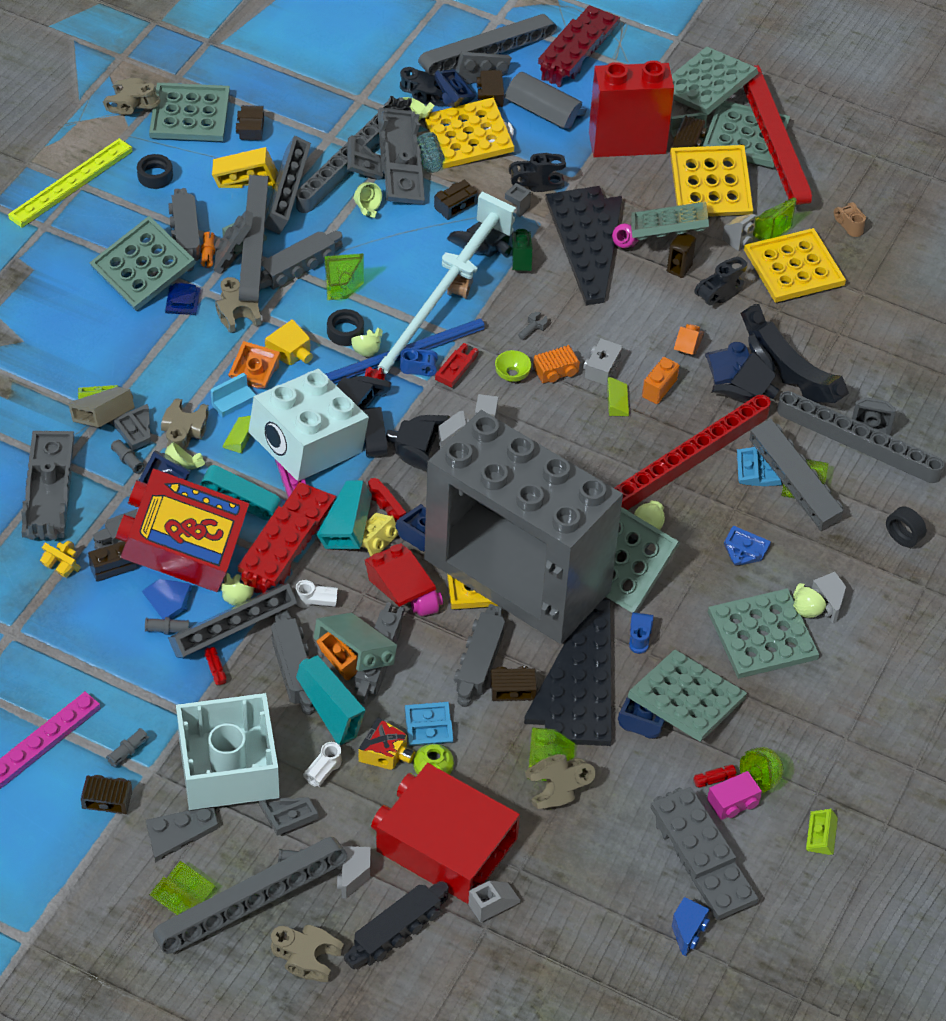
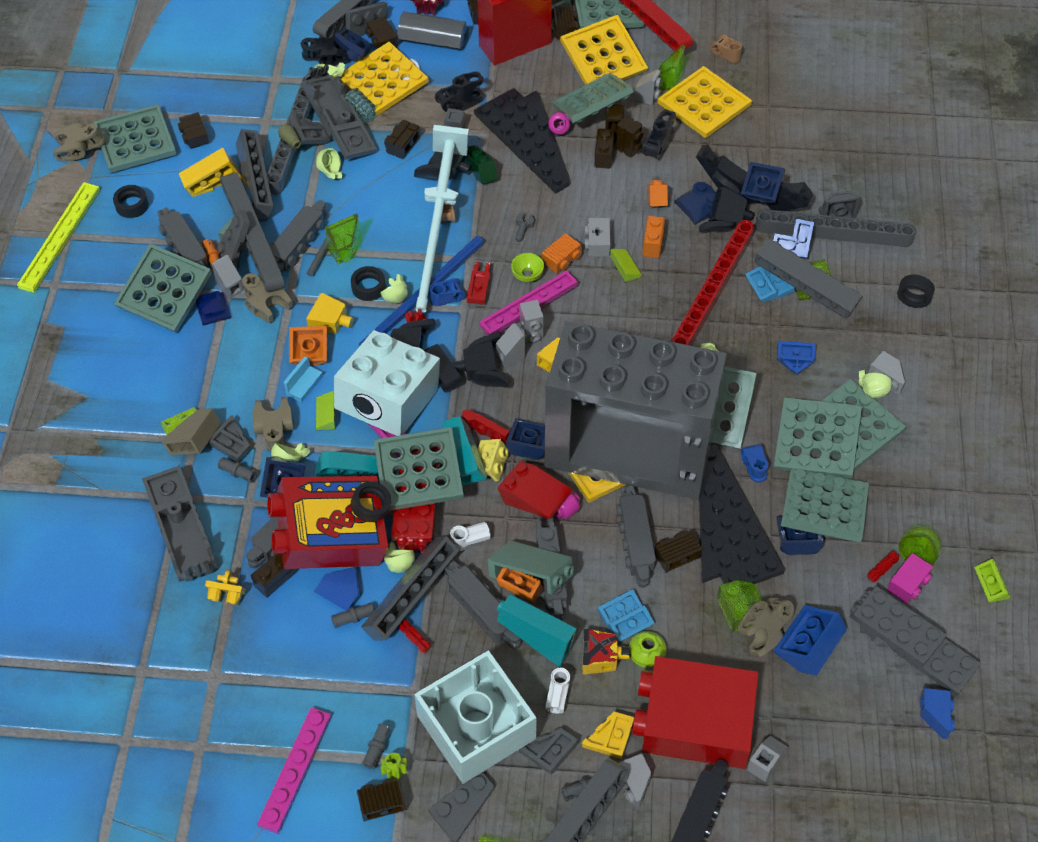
camera: 20 degrees left, 5 degrees up
none -> light grey slope [212,255,244,299]
none -> olive cone [278,124,302,149]
none -> dark grey bar [307,233,334,277]
none -> black tyre [351,481,391,522]
none -> sand green piece [374,427,464,511]
none -> lime gear [380,753,407,780]
none -> dark pink plate [479,270,578,335]
none -> yellow wing [582,712,635,759]
none -> dark brown brick [594,128,615,169]
none -> dark brown brick [616,116,644,157]
none -> dark blue slope [741,162,785,203]
none -> brick [773,219,814,259]
none -> blue slope [773,605,847,676]
none -> sand green piece [774,397,862,479]

